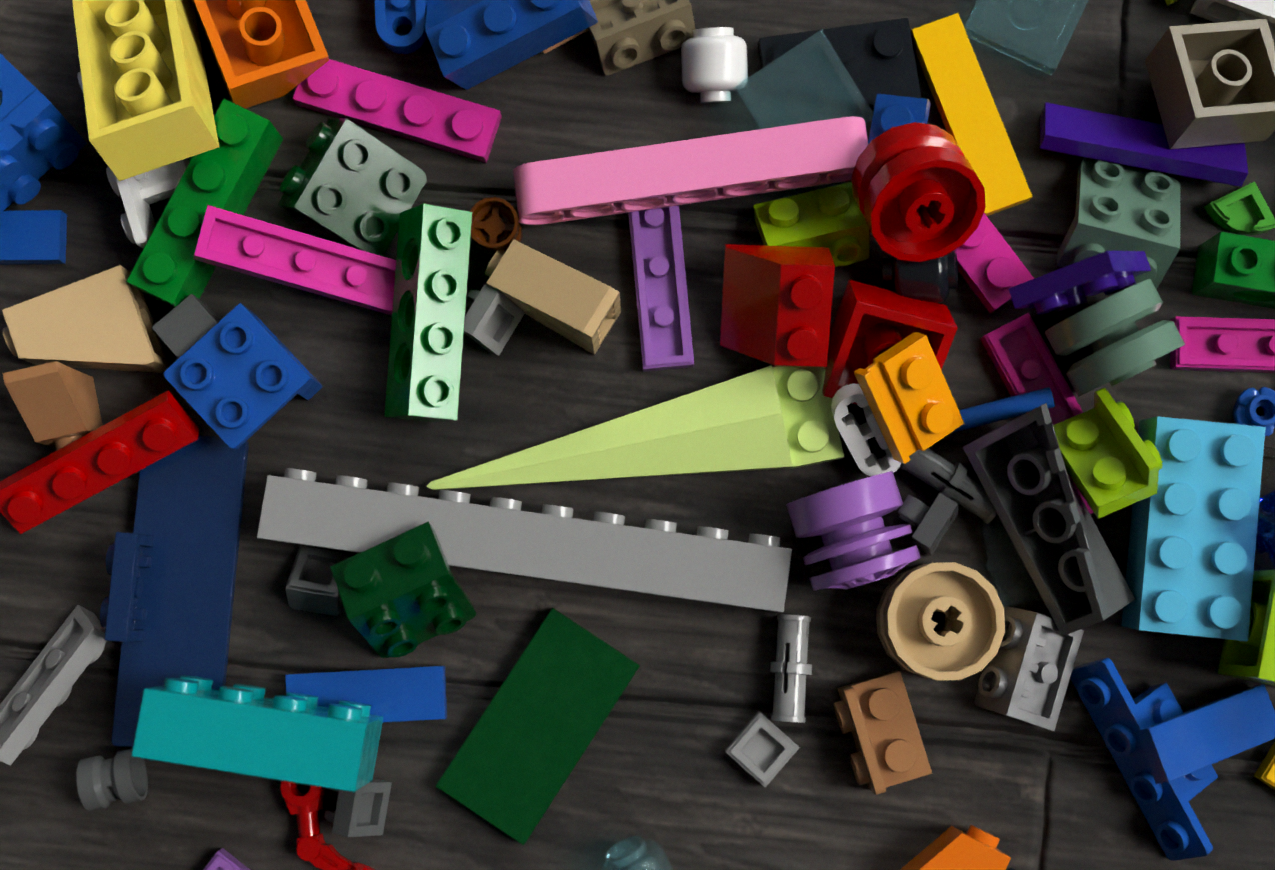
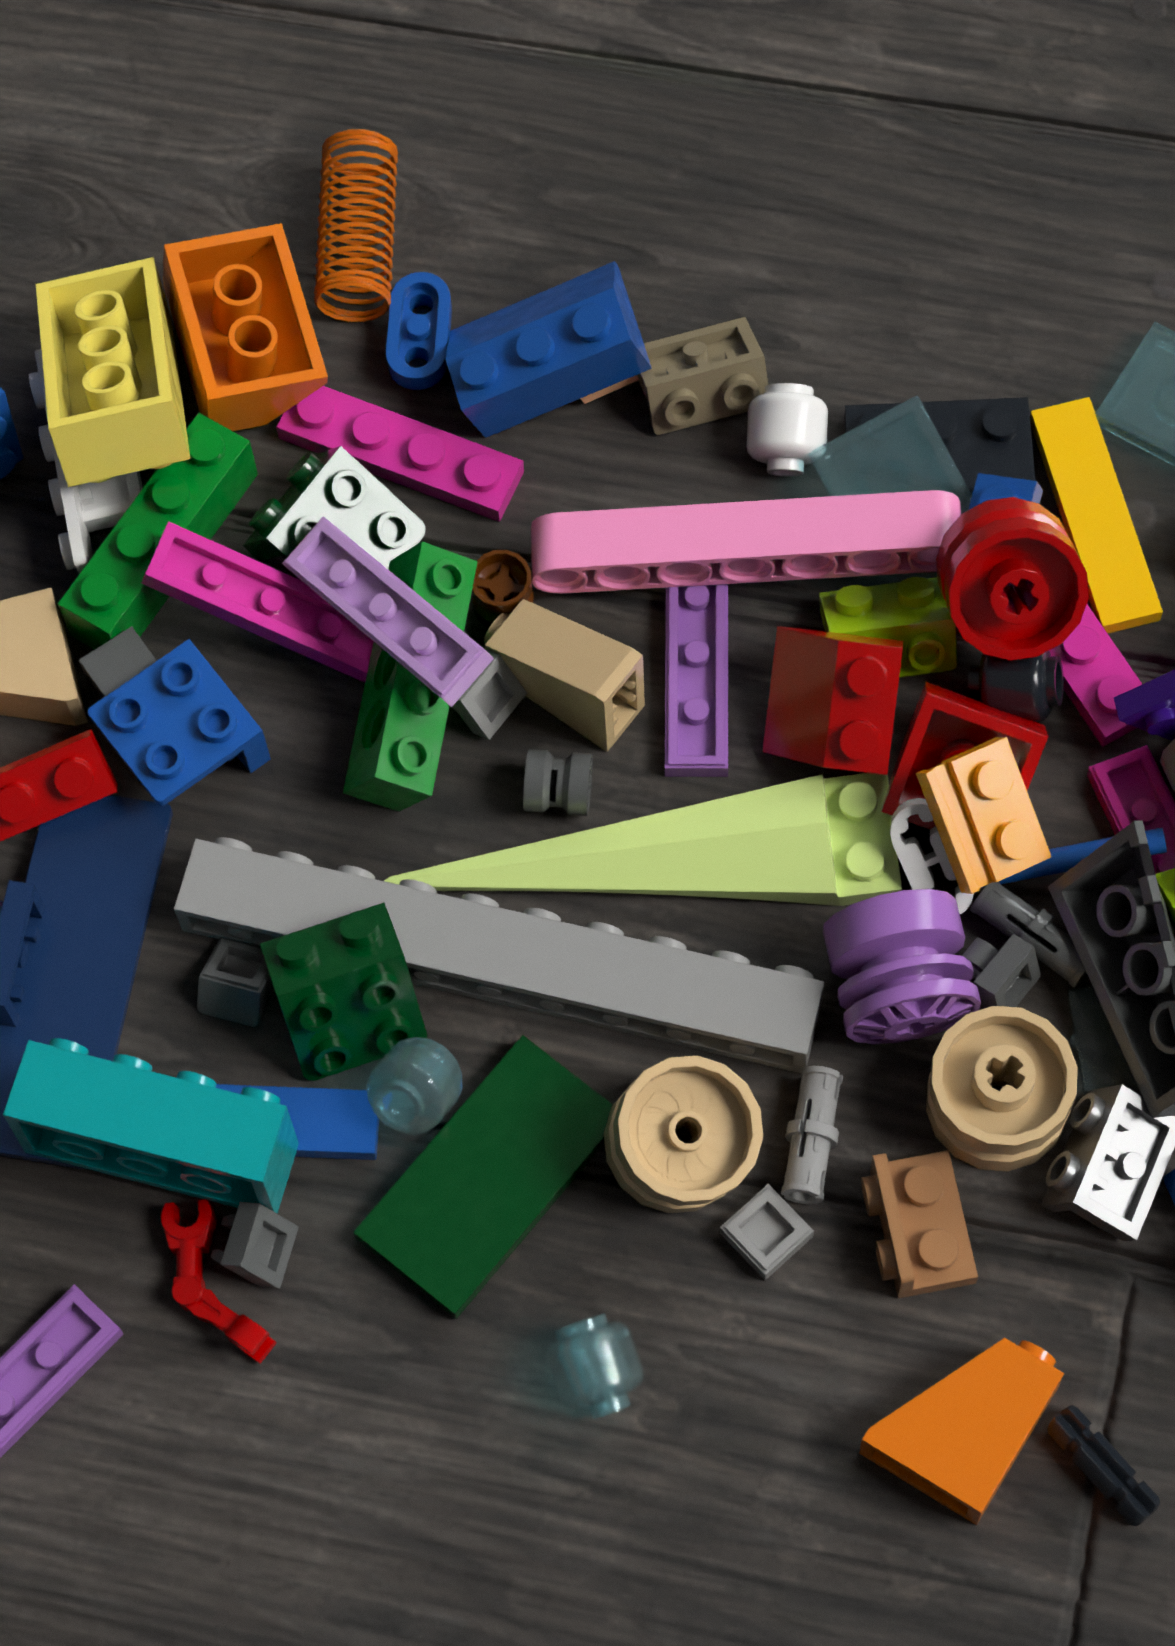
camera: 10 degrees right, 15 degrees down
none -> lavender tile [282,516,494,707]
none -> clear light blue head [366,1037,463,1135]
none -> dark grey wheel [523,749,593,816]
none -> tan wheel [604,1056,763,1213]

